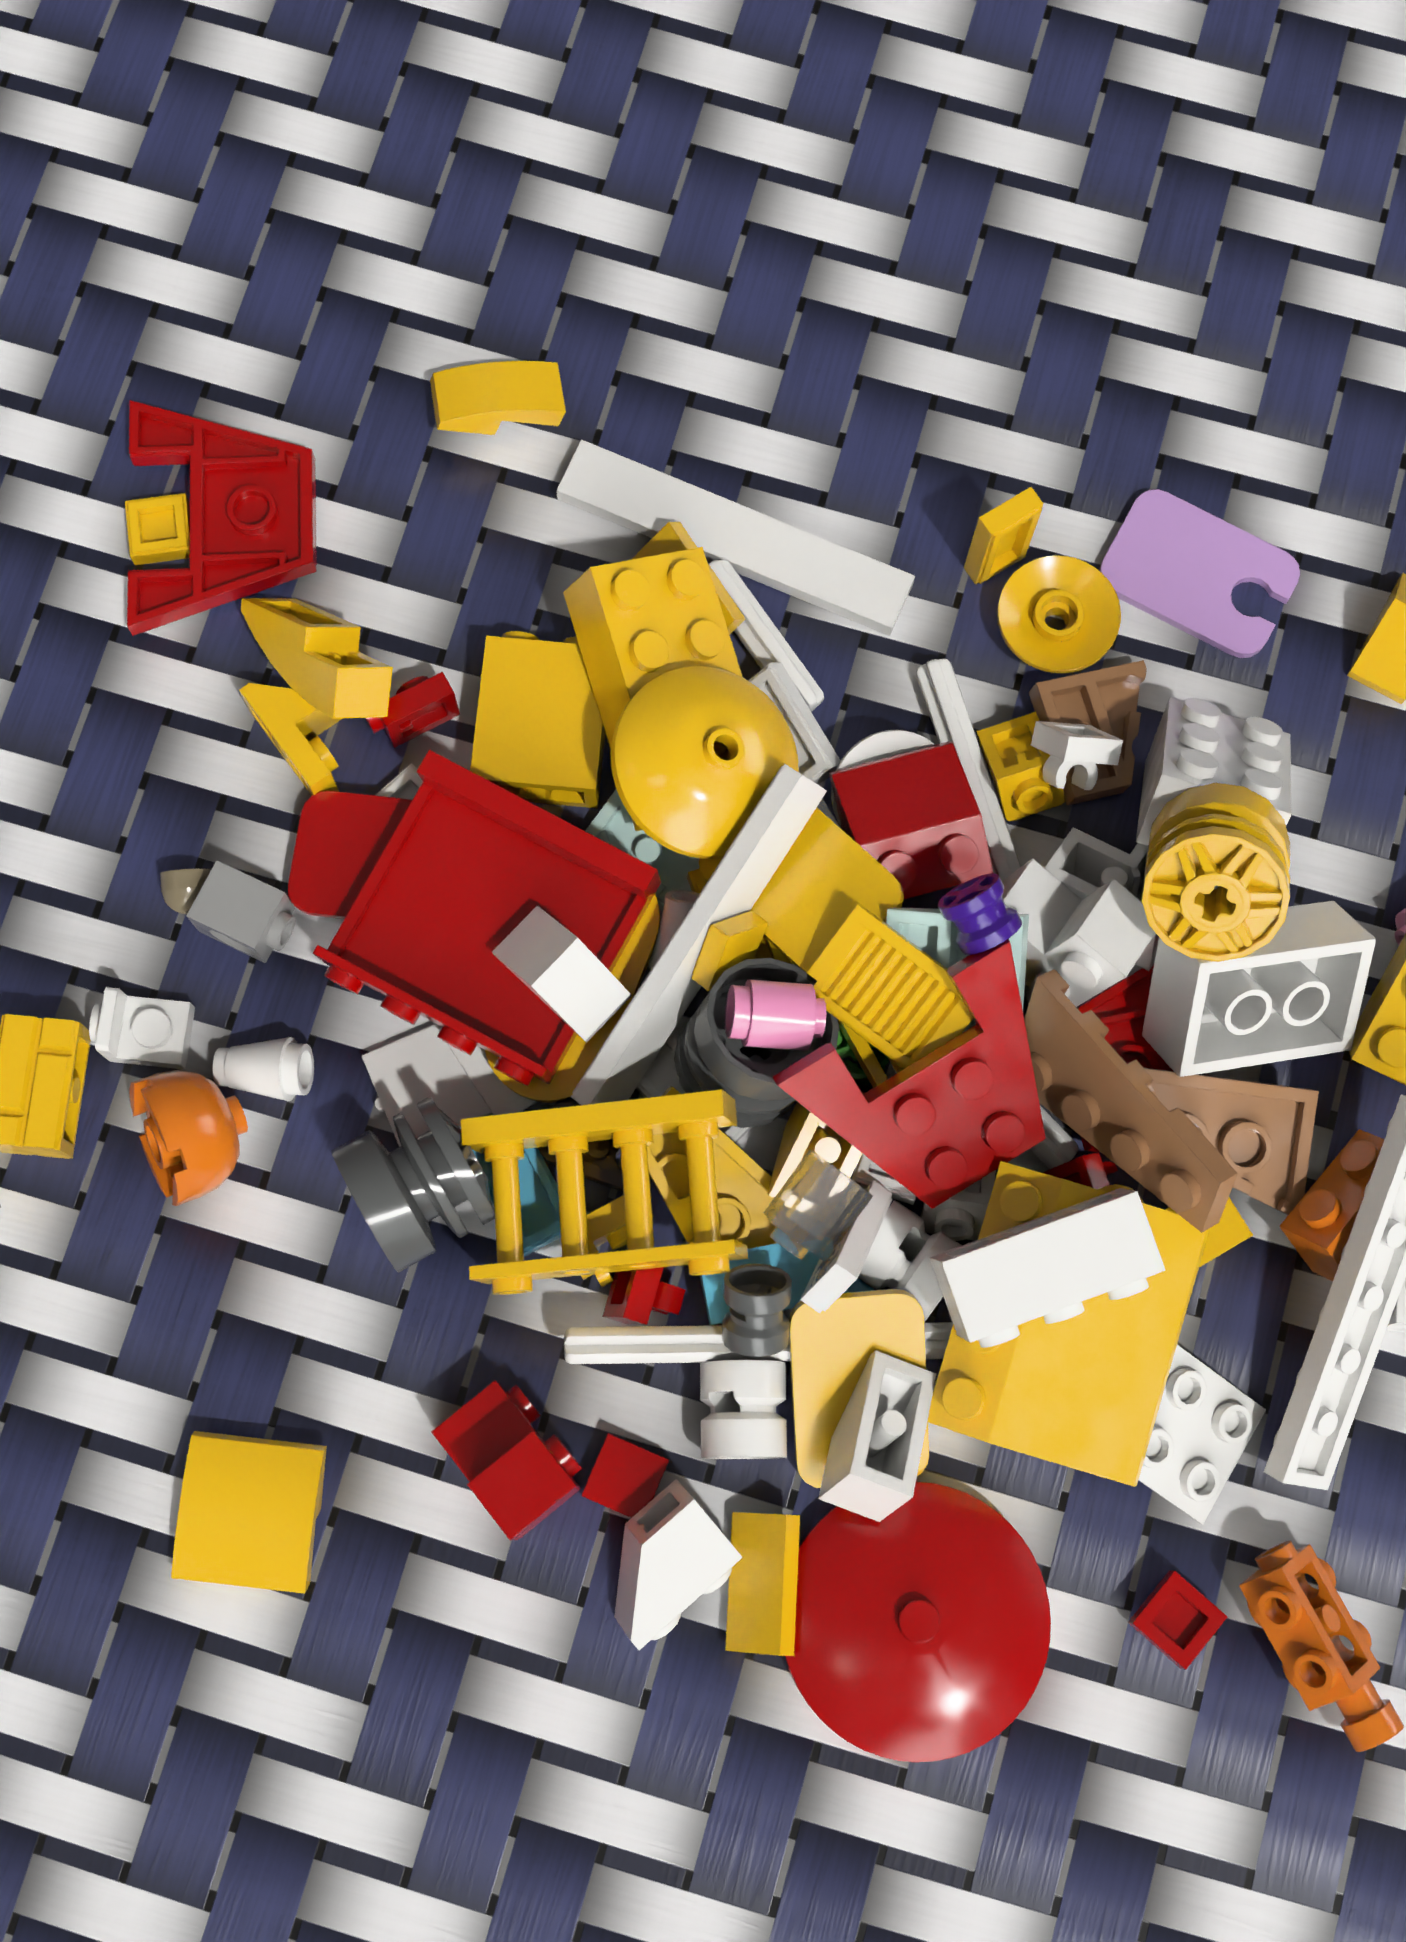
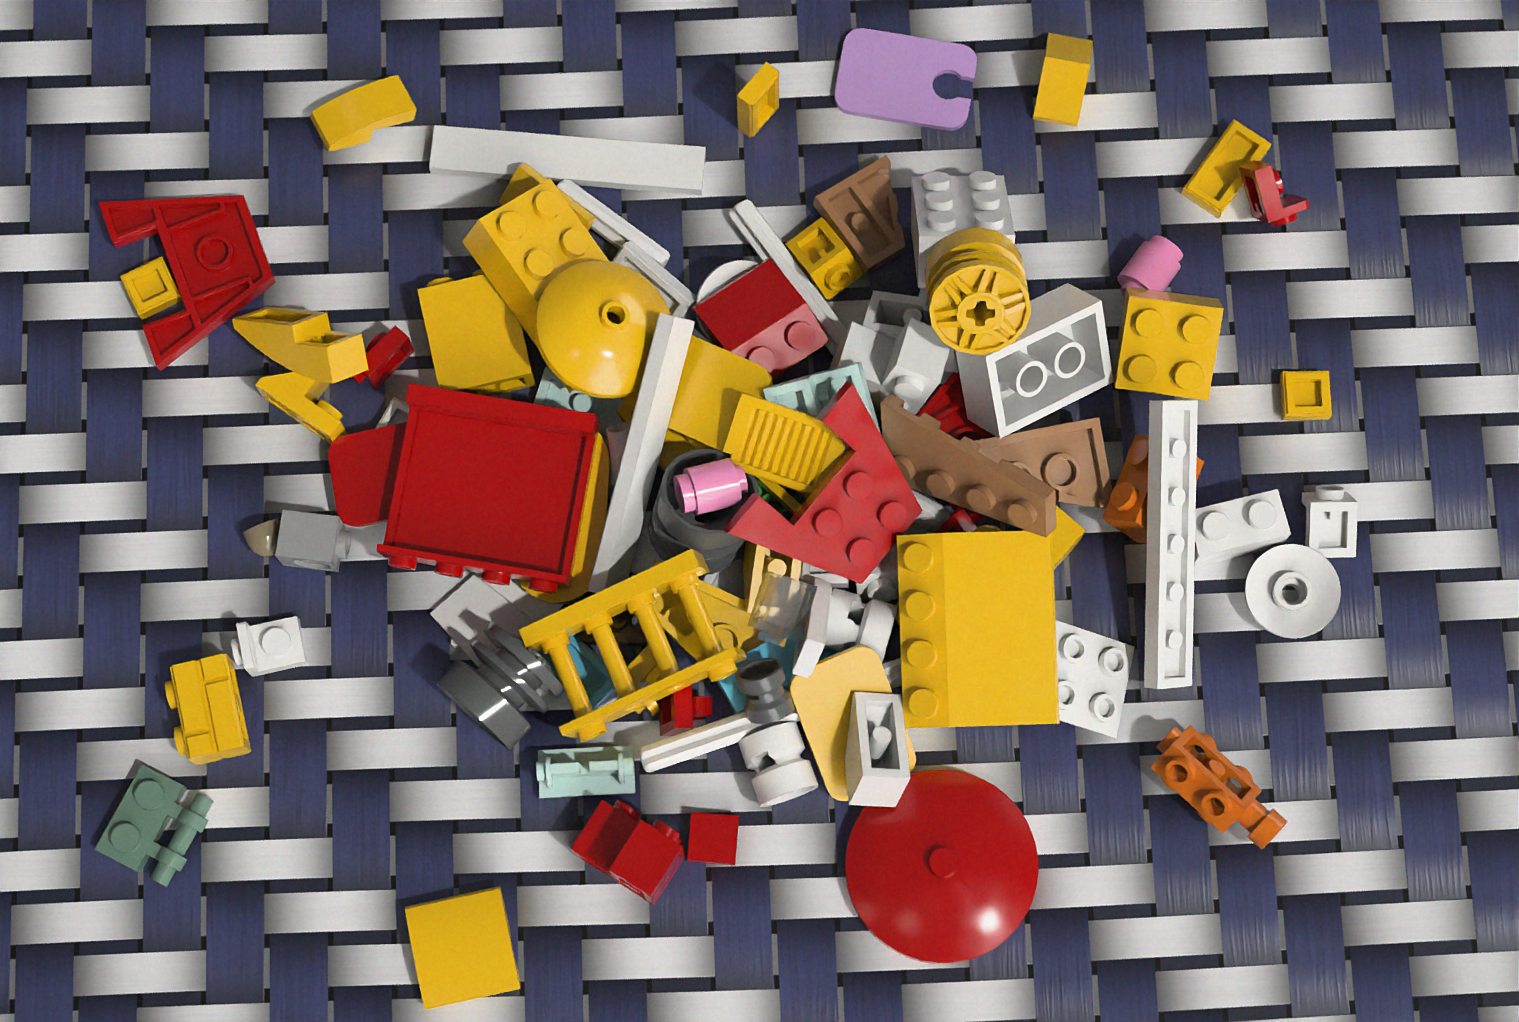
camera: 15 degrees left, 0 degrees up
orange cylinder [129,1070,248,1206] -> none
white cone [212,1037,314,1101] -> none
white slope [492,906,632,1043] -> none
white slope [614,1479,743,1650] -> none
yellow tile [691,910,768,991] -> none
yellow tile [725,1512,800,1656] -> none
white brick [930,1188,1166,1348] -> none
dark purple wheel [938,873,1022,955] -> none
yellow dish [997,555,1121,673] -> none
white tile [1031,721,1123,790] -> none
red plate [1128,1570,1228,1670] -> none
none -> light aqua hinge [536,745,636,798]

